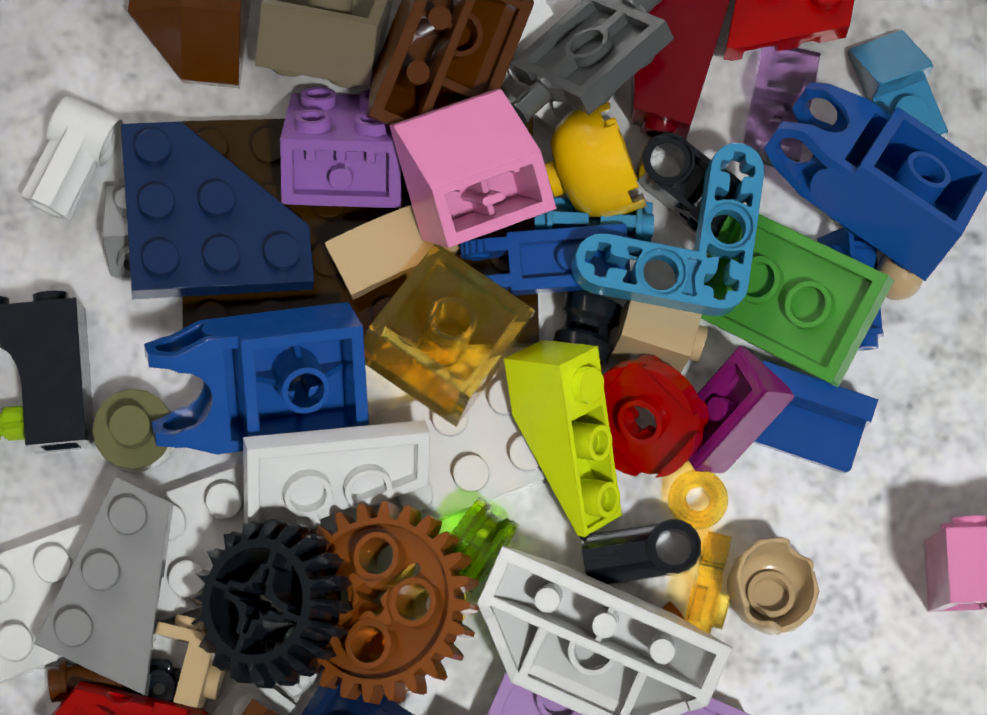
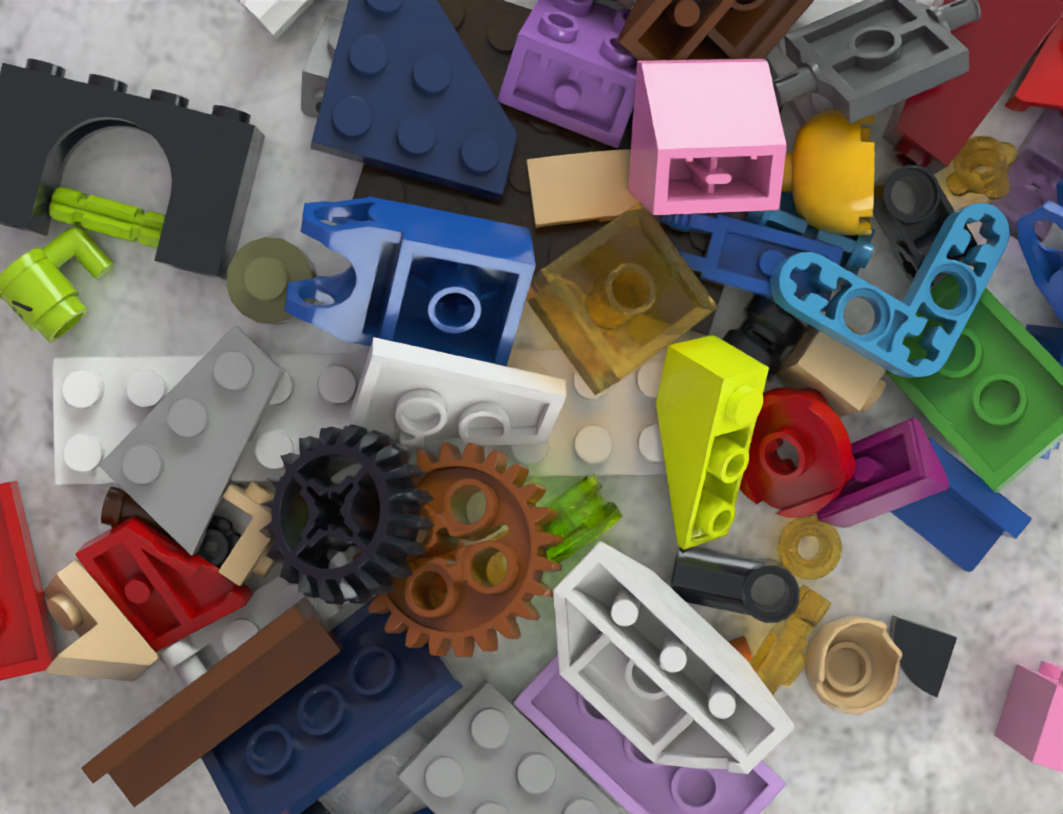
camera: 20 degrees right, 10 degrees up
none -> black tile [889,615,957,698]
none -> clear yellow plate [946,136,1018,200]

